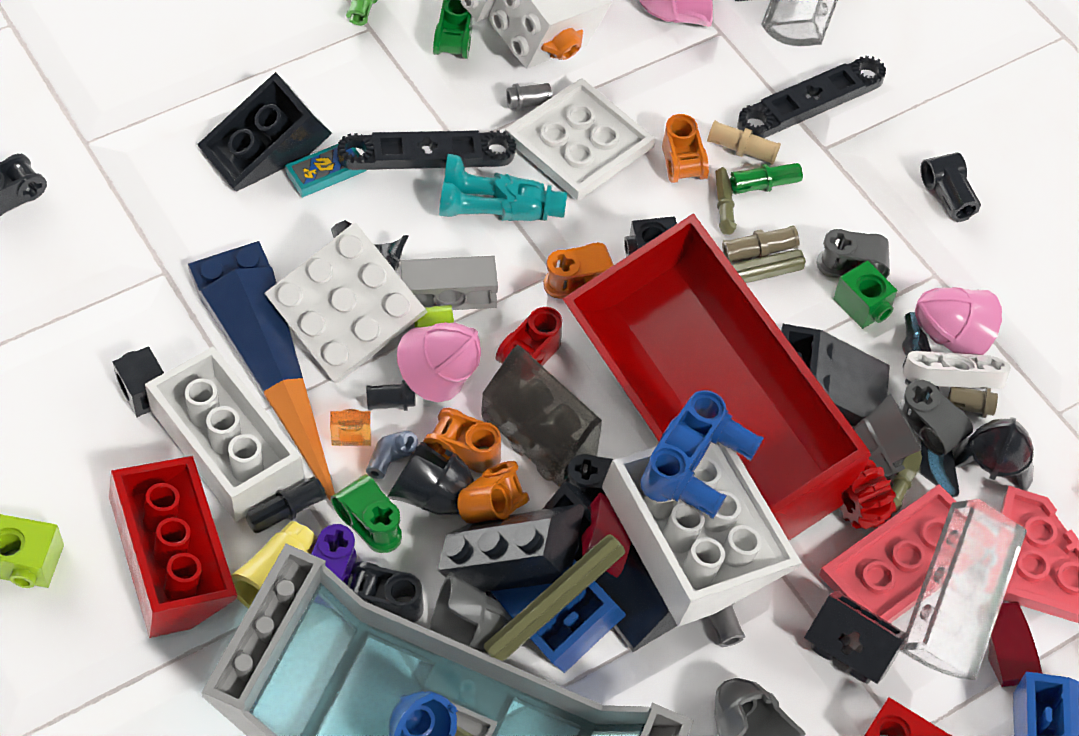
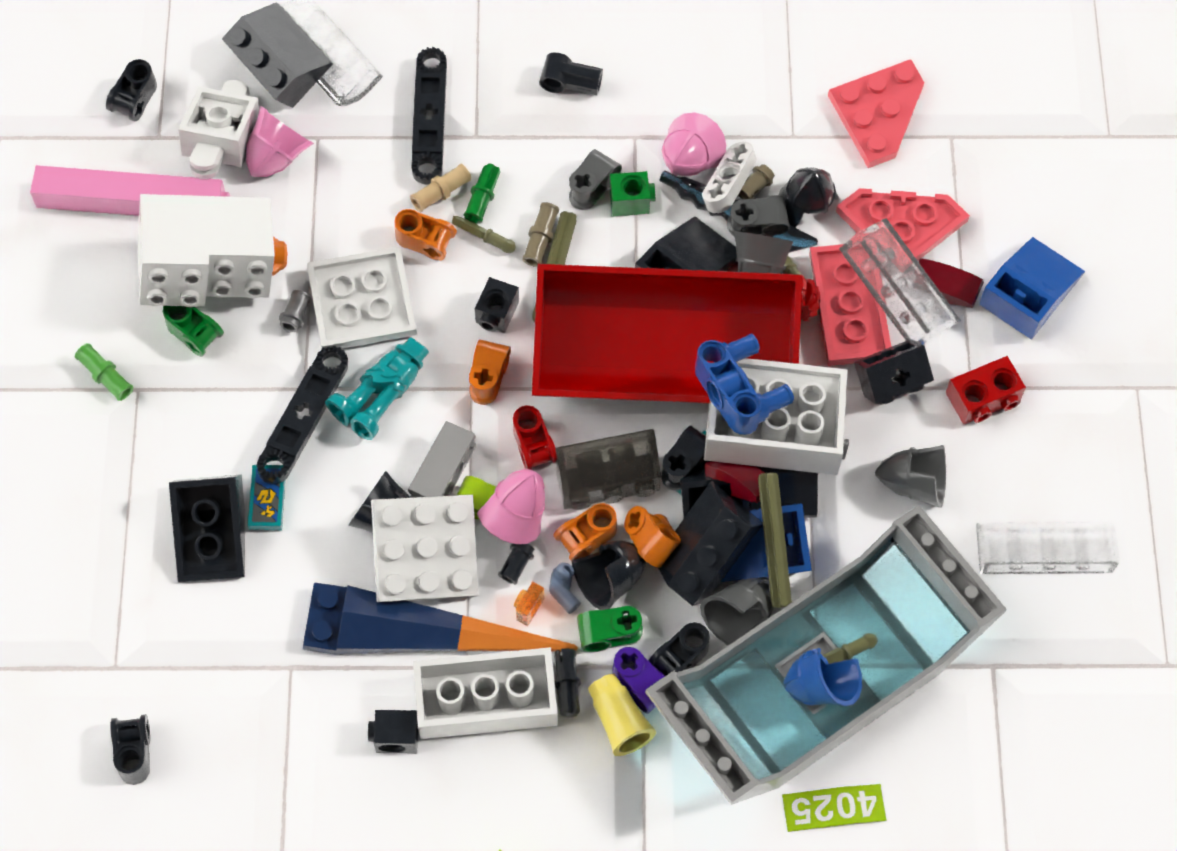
camera: 55 degrees left, 10 degrees up
red slope [109,456,237,638] -> none

